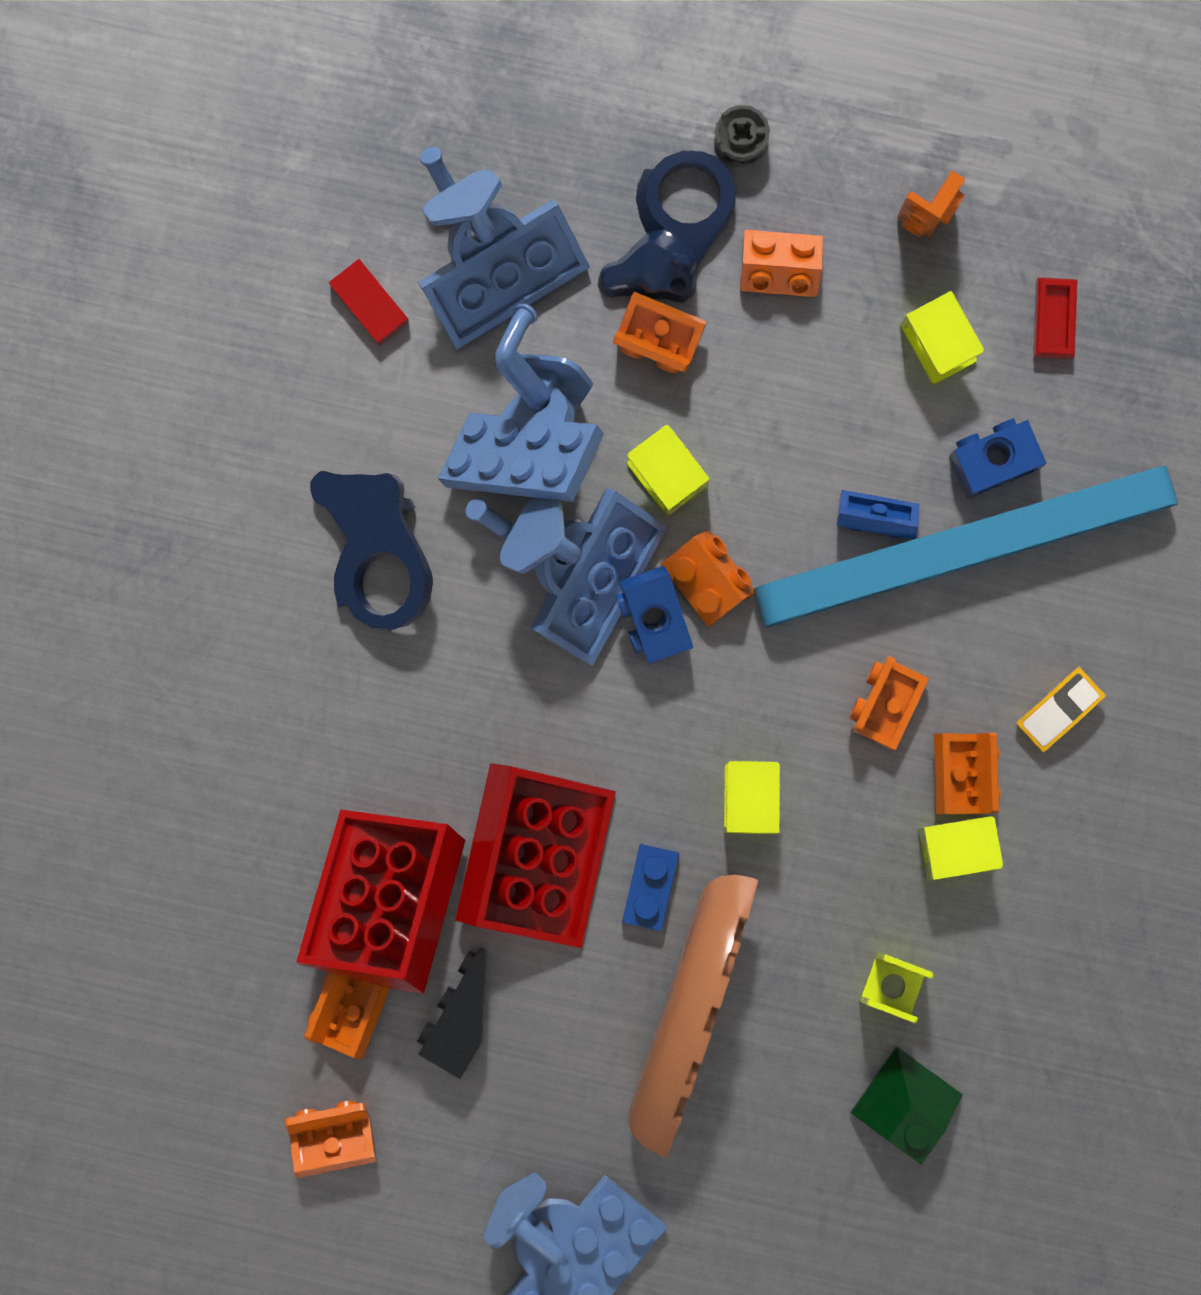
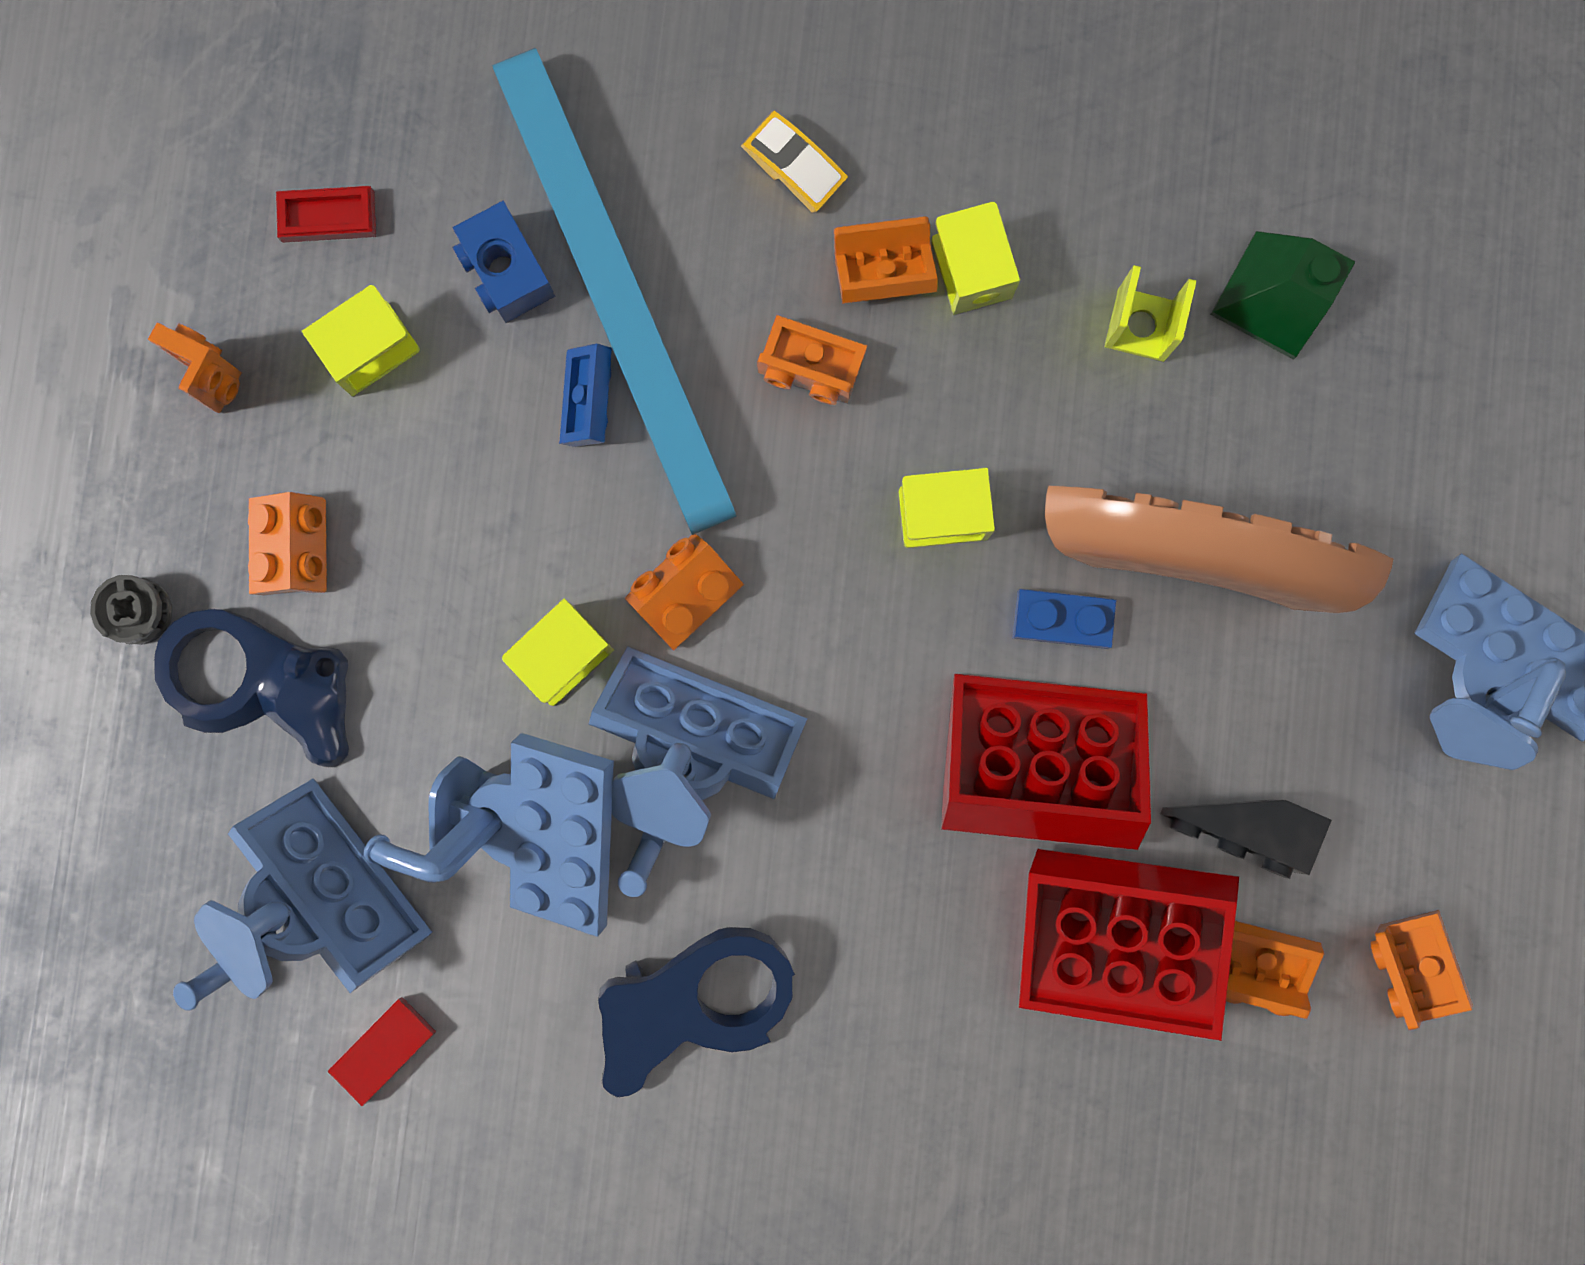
camera: 95 degrees left, 0 degrees up
orange bracket [612,292,707,374] -> none
blue brick [616,565,694,664] -> none

